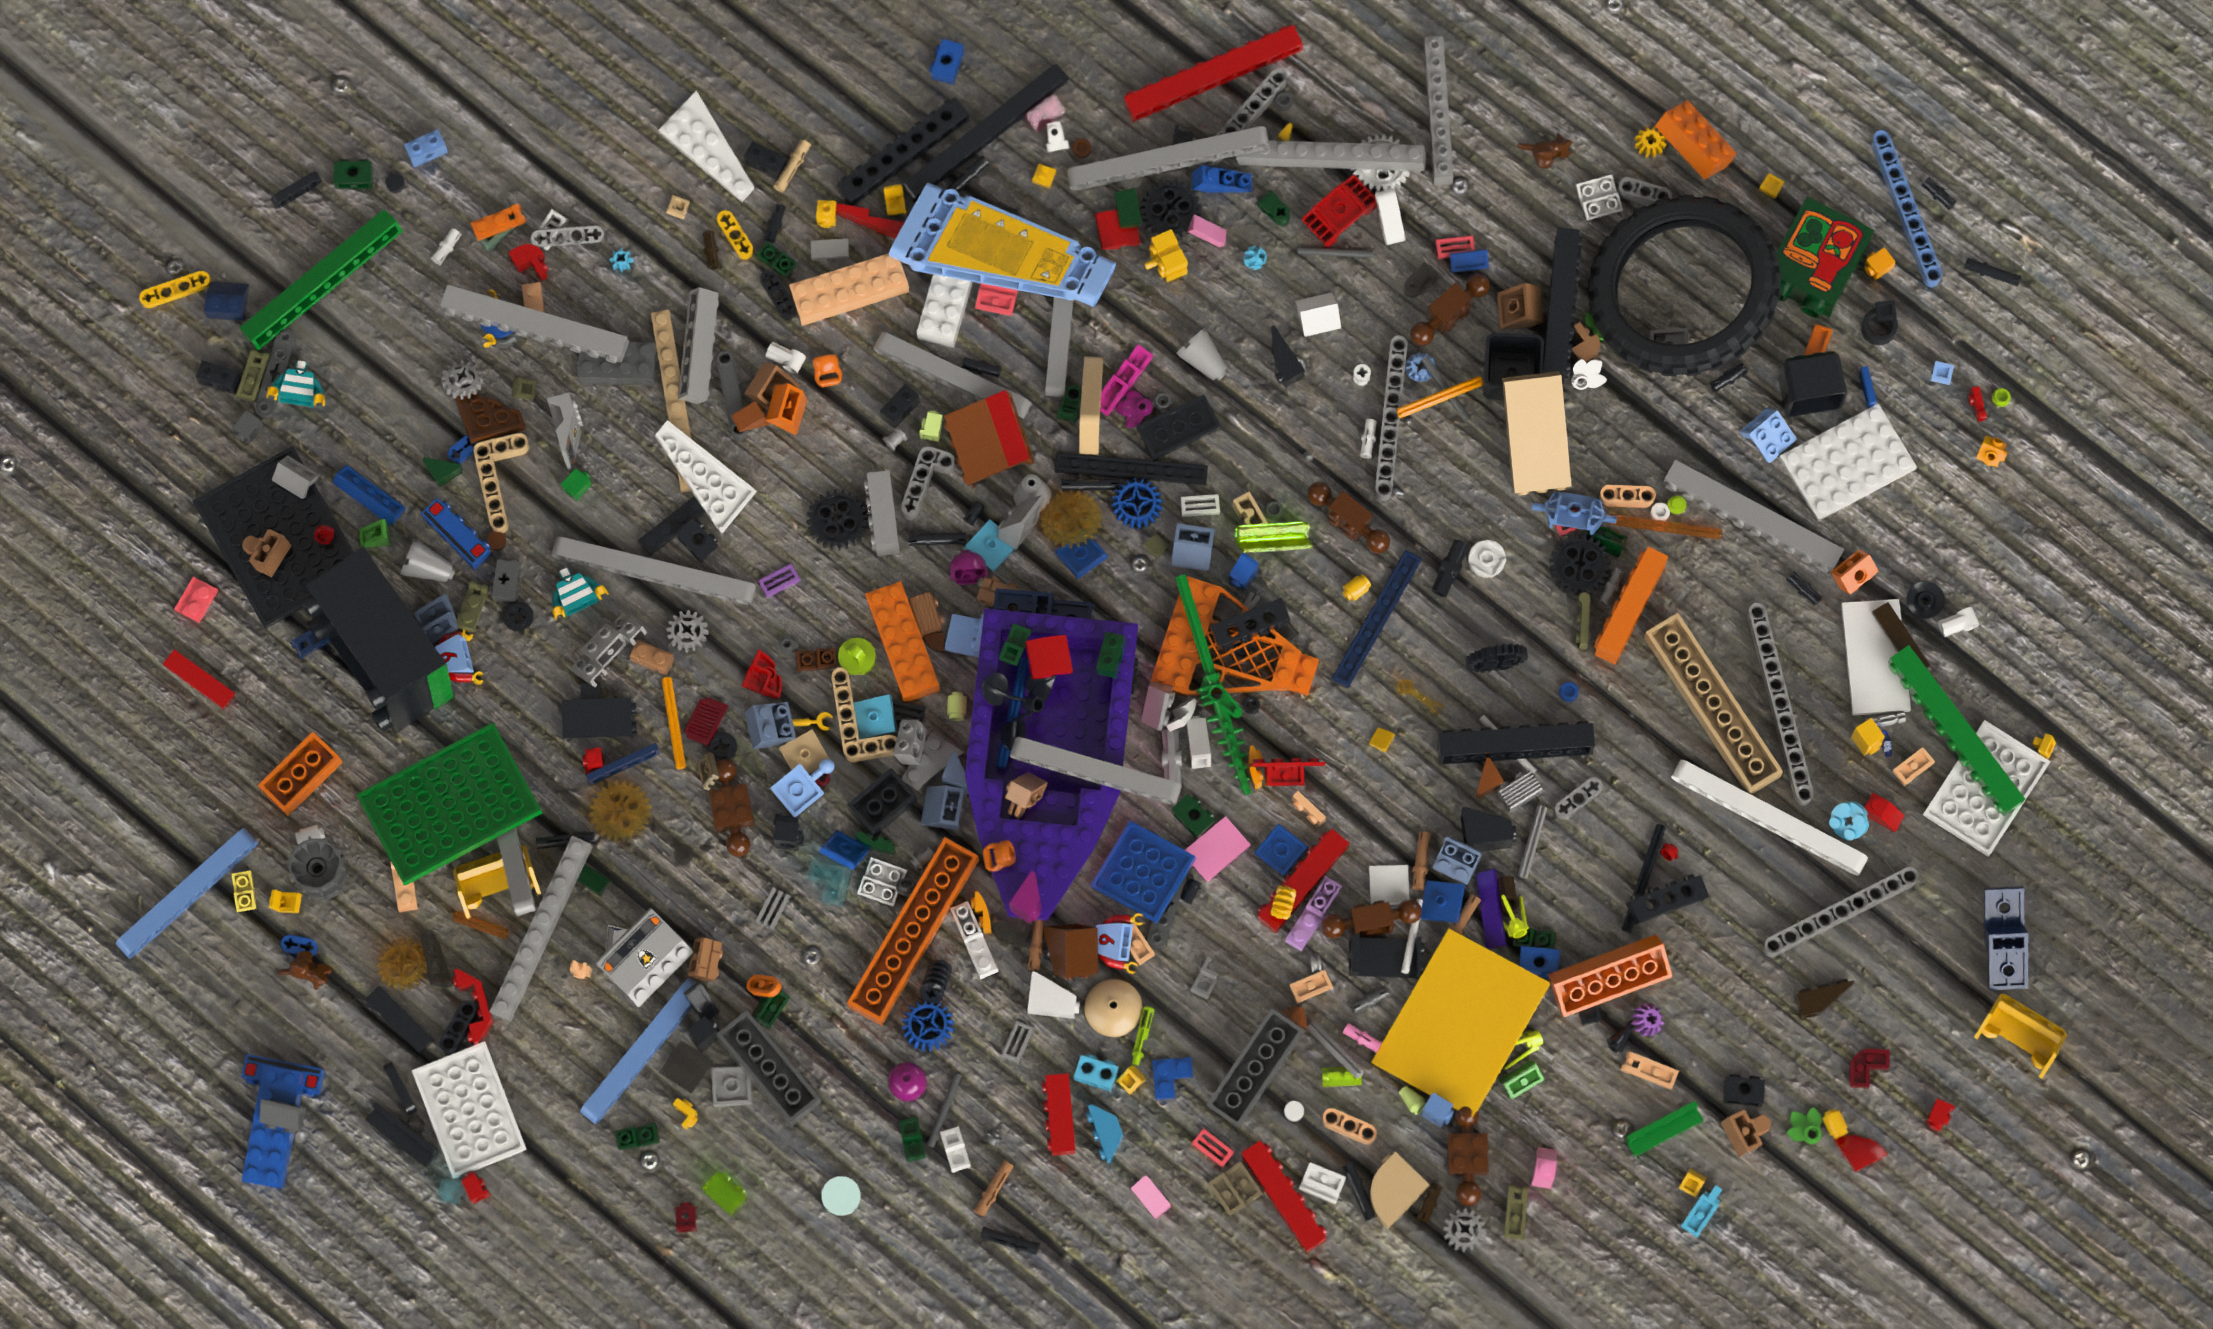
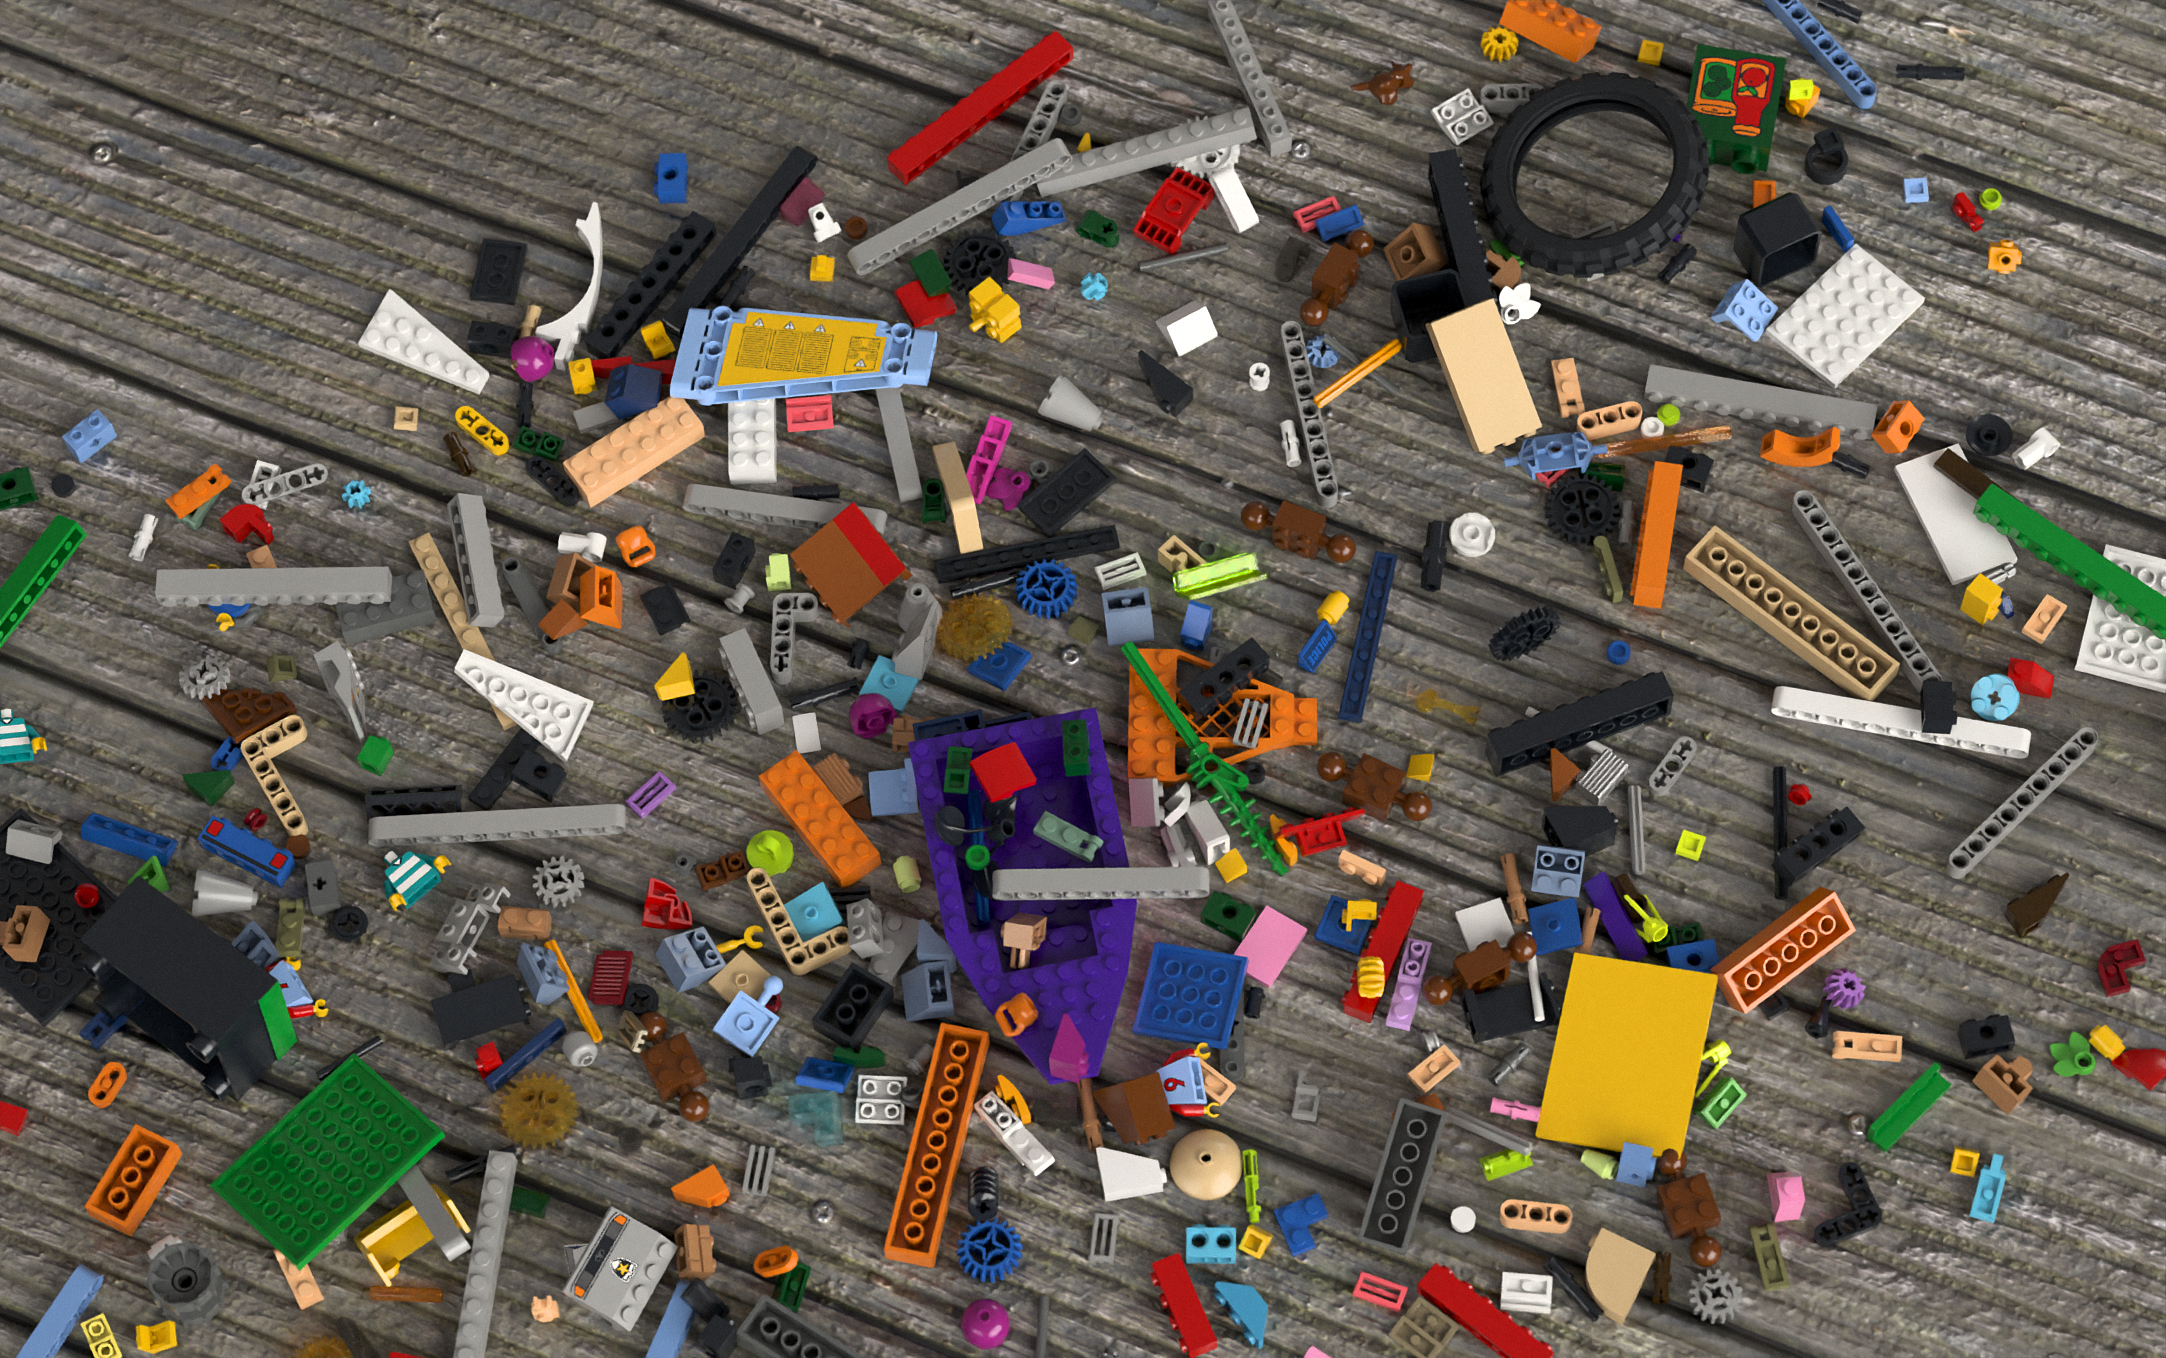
camera: 15 degrees left, 10 degrees down
none -> orange plate [88,1062,127,1108]
none -> dark red bush [244,808,268,831]
none -> black bar [316,1035,383,1081]
none -> black fence [365,785,463,824]
none -> black tile [470,238,528,305]
none -> magenta cylinder [511,336,554,382]
none -> sand blue slope [516,943,570,1005]
none -> white slope [535,202,603,371]
none -> light grey head [562,1031,598,1067]
none -> dark blue slope [604,364,663,420]
none -> black plate [640,581,690,636]
none -> yellow slope [654,652,695,701]
none -> orange slope [671,1164,730,1208]
none -> white sticker [792,712,821,753]
none -> green tile [965,845,990,870]
none -> sand green plate [1033,811,1104,863]
none -> yellow slope [1214,848,1247,883]
none -> light grey tile [1233,698,1268,749]
none -> slope [1298,620,1337,673]
none -> reddish brown brick [1317,752,1432,822]
none -> yellow bracket [1342,899,1377,931]
none -> light nougat plate [1551,358,1585,418]
none -> black brick [1664,445,1714,493]
none -> neon yellow plate [1675,829,1706,861]
none -> orange arch [1760,427,1840,467]
none -> neon yellow plate [1788,78,1813,100]
none -> black beam [1813,1162,1882,1247]
none -> black brick [1920,680,1957,734]

